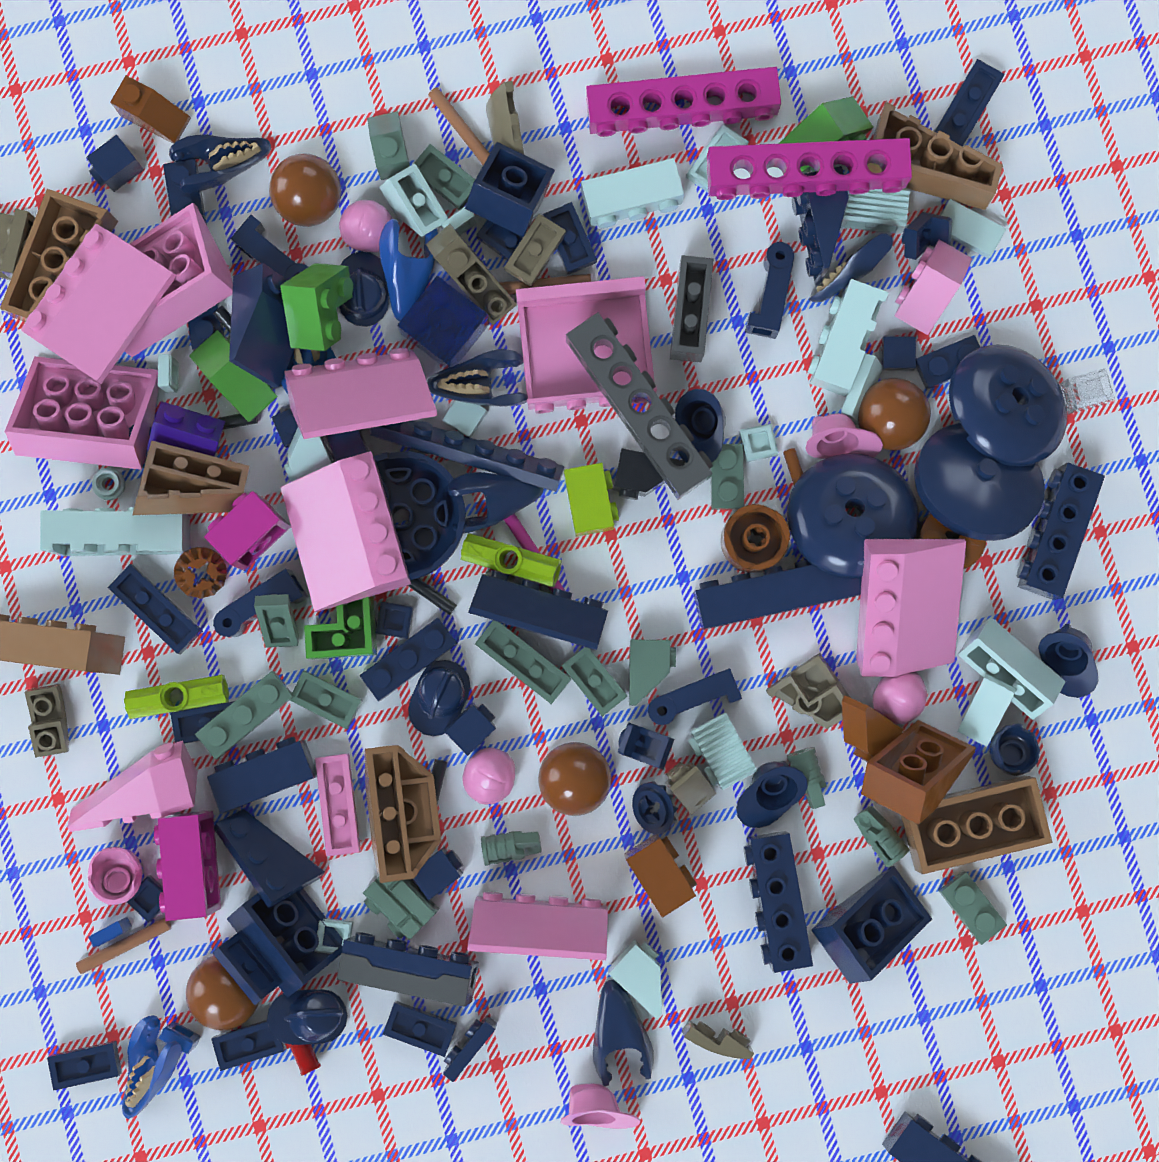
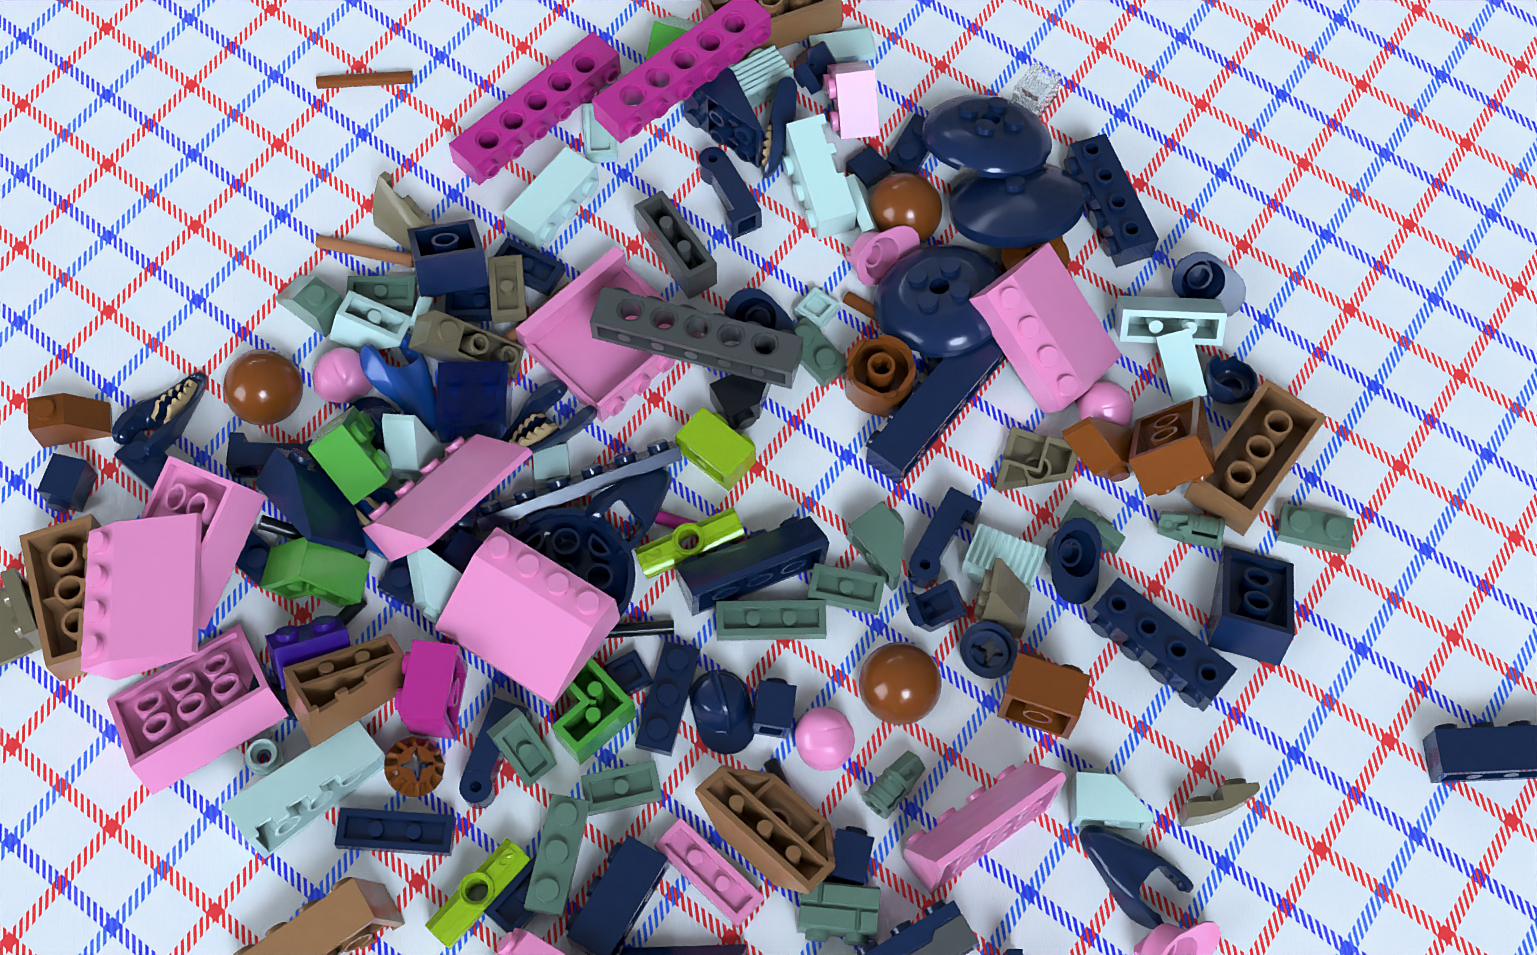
camera: 40 degrees left, 20 degrees down
light aqua tile [158,354,179,393] -> none
none -> light aqua slope [382,413,445,485]

